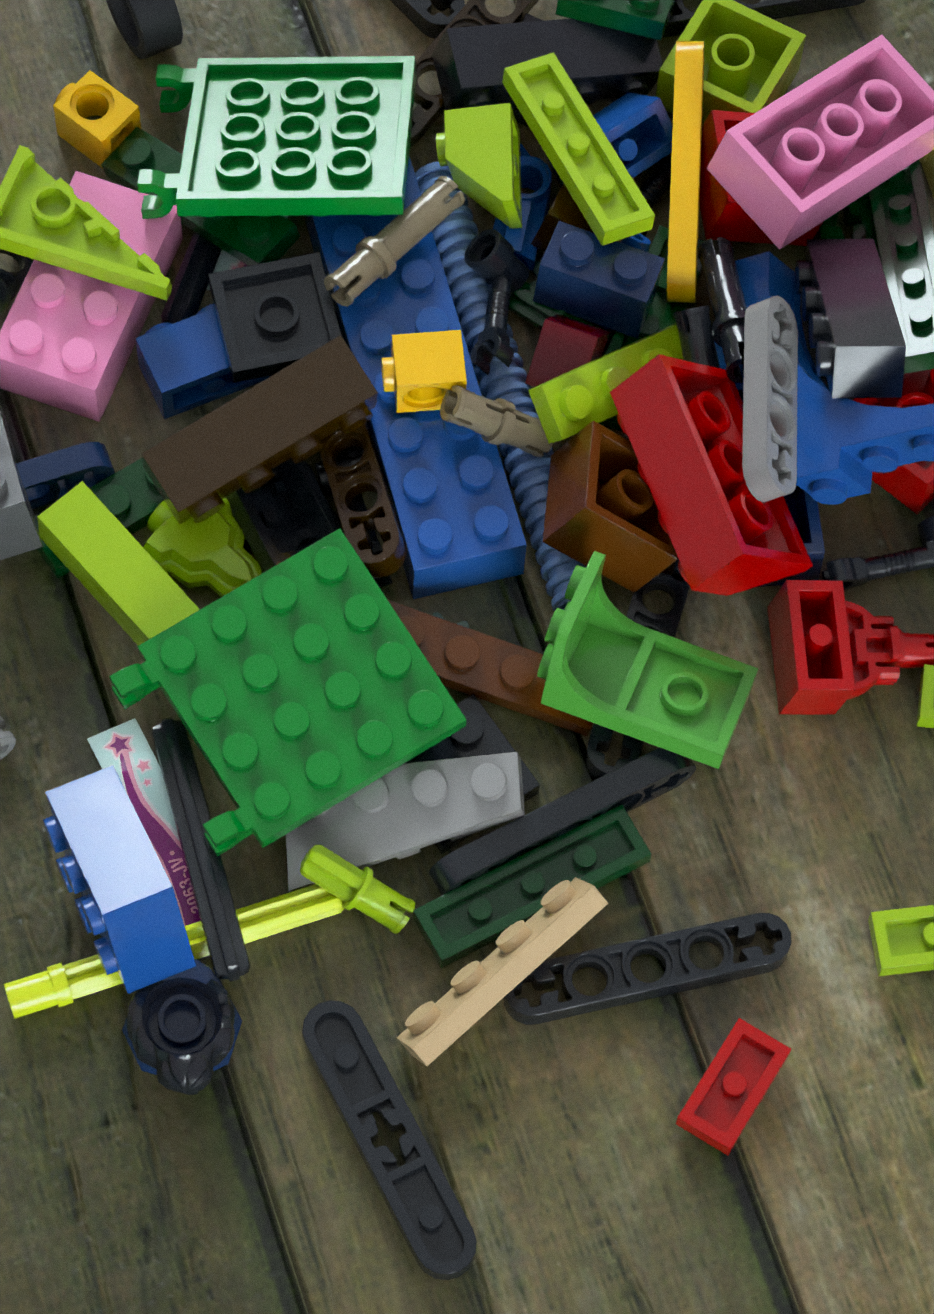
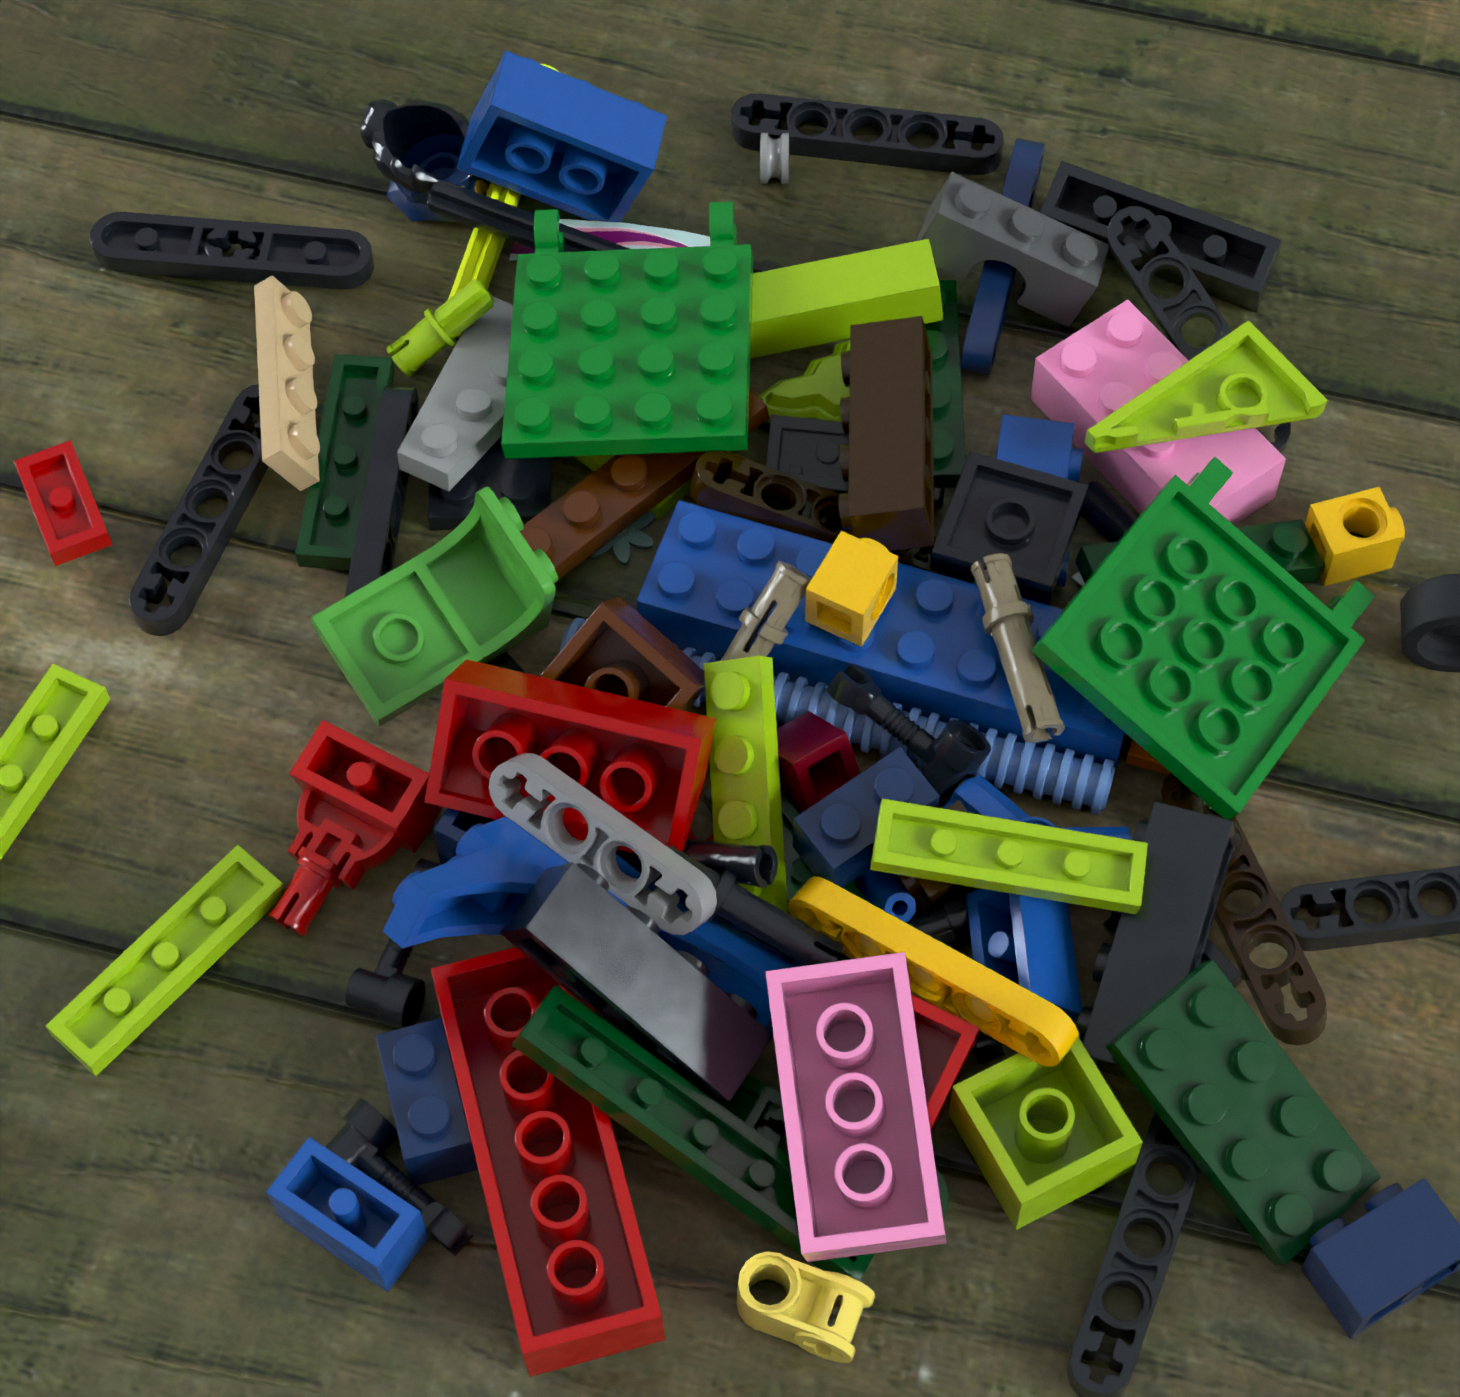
camera: 130 degrees right, 5 degrees down
lime slope [436,103,522,229] -> none

